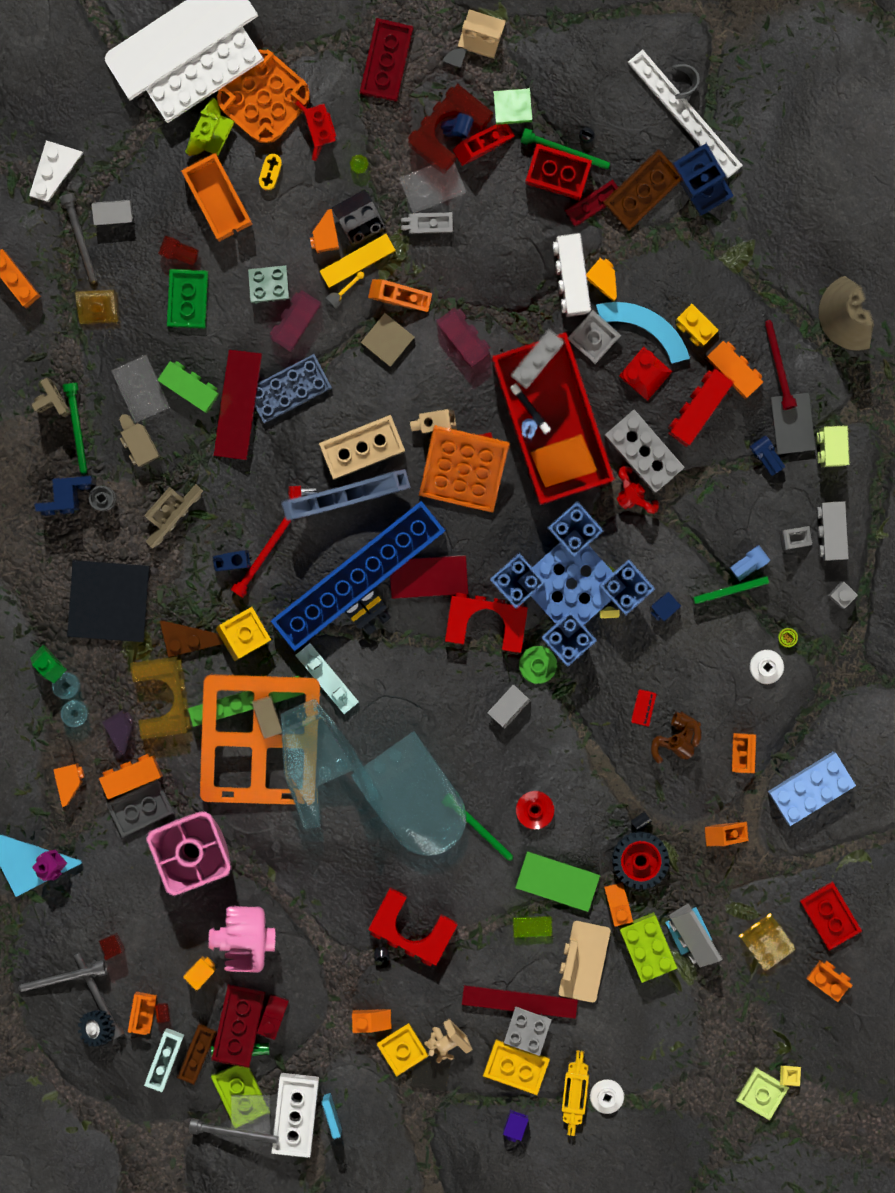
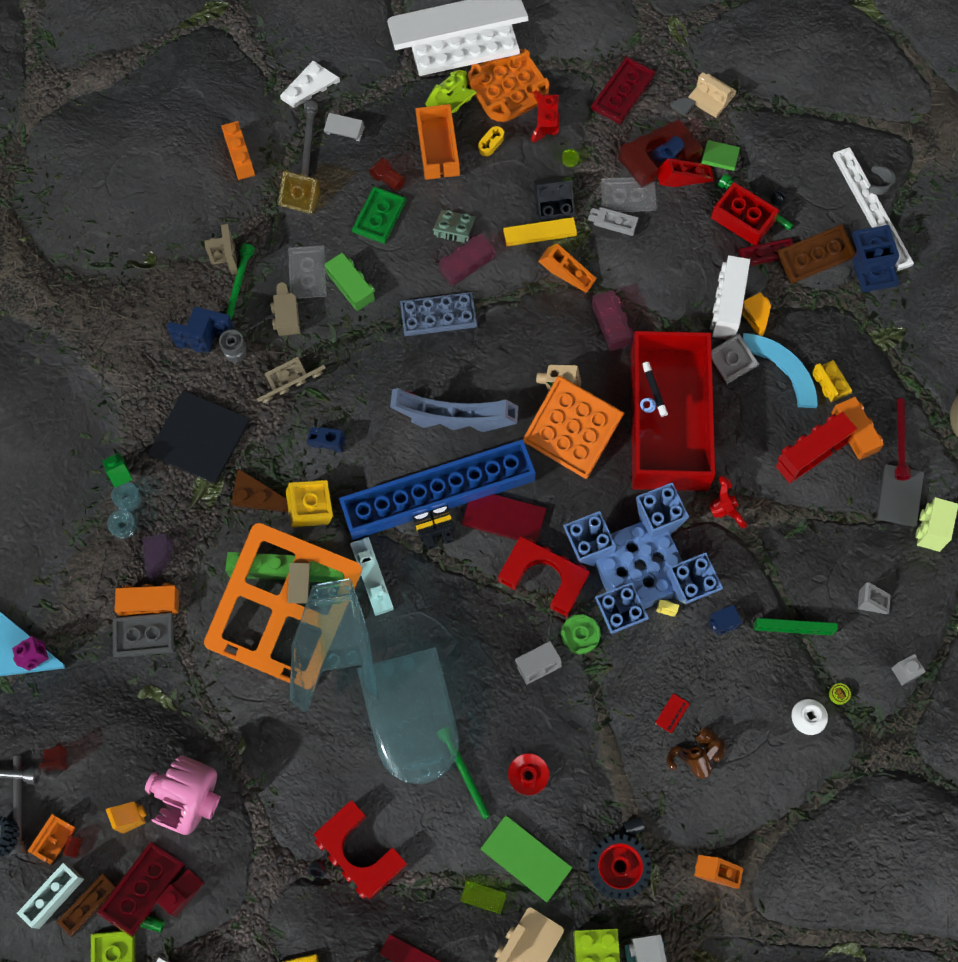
camera: 25 degrees right, 20 degrees down
orange slope [53,763,84,807] -> none
clear yellow arch [130,656,191,739] -> none
bright pink piece [147,812,231,895] -> none
dark red window [213,350,262,460] -> none
red piece [231,517,291,598] -> none
orange slope [310,209,339,253] -> none
tan brick [319,415,405,480] -> none
hinge [325,271,364,310] -> none
orange slope [352,1009,391,1033] -> none
dark tan tile [361,313,415,367] -> none
light grey brick [511,330,564,389] -> none
orange tile [530,435,597,487] -> none
light grey brick [604,410,685,493] -> none
orange slope [604,882,633,927] -> none
red slope [619,347,672,401] -> none
medium blue piece [730,545,770,581] -> none
orange hinge [732,733,756,773] -> none
dark blue piece [749,435,785,476] -> none
light blue brick [768,752,856,826] -> none
light grey brick [817,501,848,561] -> none

